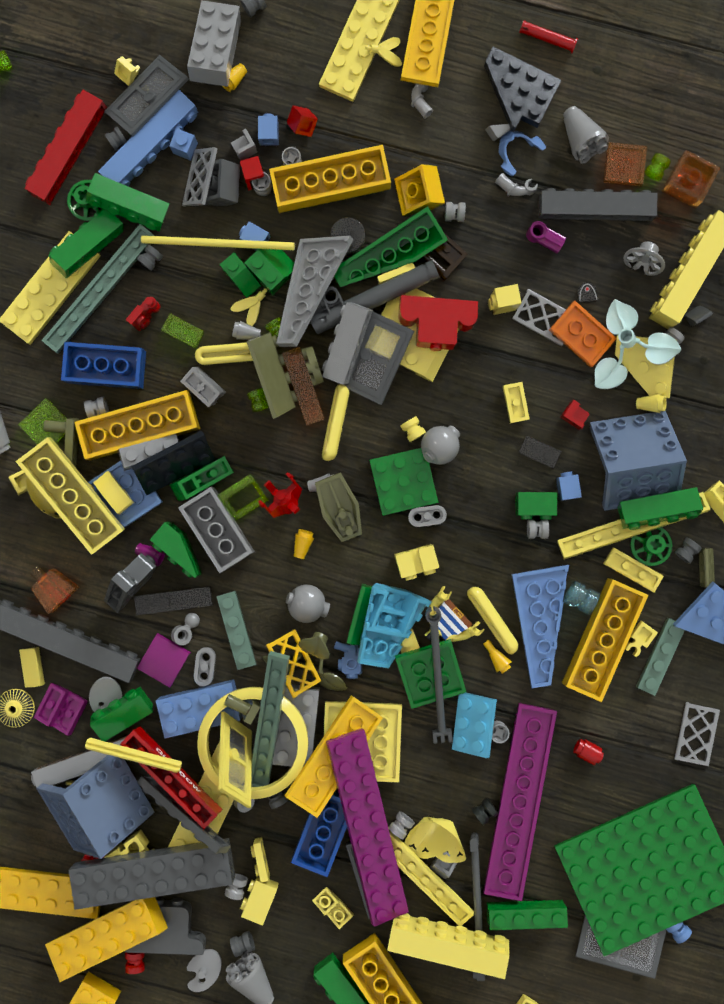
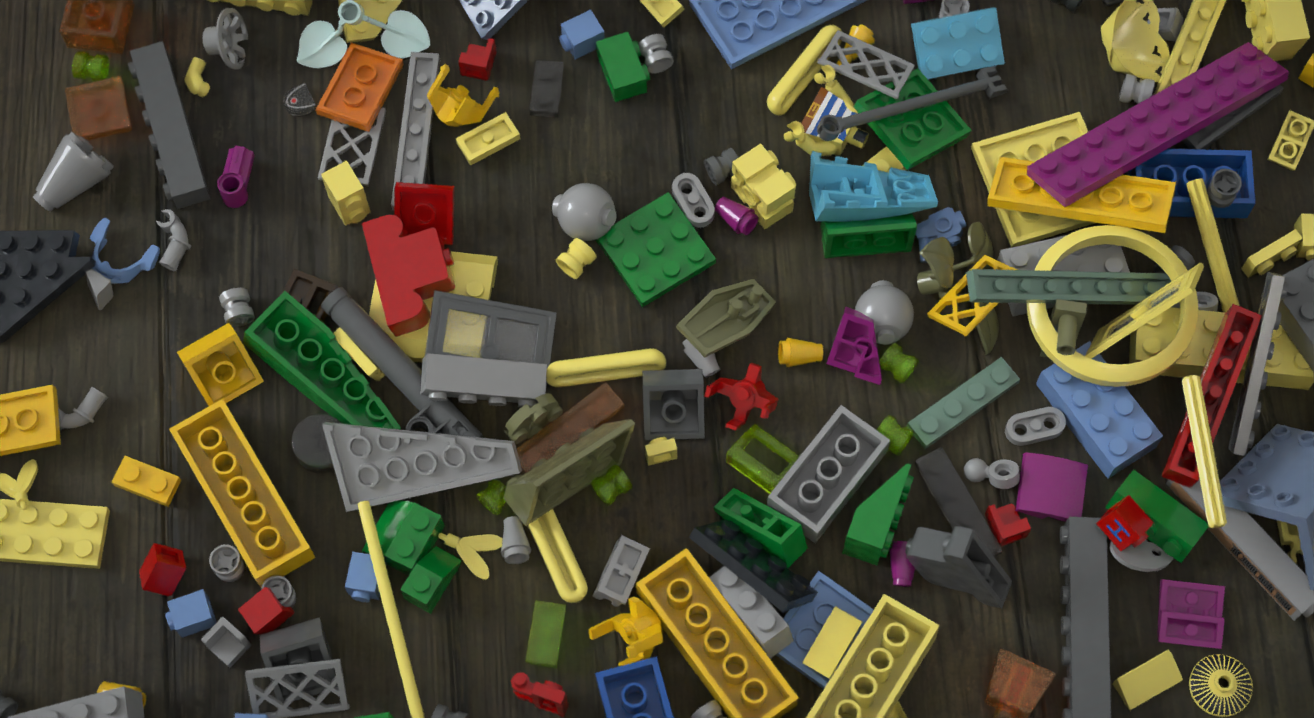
camera: 110 degrees left, 20 degrees down
none -> yellow plate [111,456,182,507]
none -> light yellow arm [185,57,210,97]
none -> light grey plate [391,52,440,211]
none -> red plate [394,182,455,245]
none -> yellow piece [427,64,499,127]
none -> yellow piece [589,597,662,666]
none -> dark grey slope [643,369,705,440]
none -> light yellow plate [645,437,677,466]
none -> dark grey wheel [704,148,738,185]
none -> magenta cone [715,197,759,235]
none -> light grey window [817,30,915,99]
none -> magenta slope [826,307,882,385]
none -> clear neon green wheel [877,414,915,456]
none -> clear neon green wheel [879,343,919,384]
none -> red panel [985,504,1031,547]
none -> red brick [1096,495,1154,551]
none -> light yellow axle [1187,178,1239,313]
none -> dark grey wheel [1206,169,1242,208]

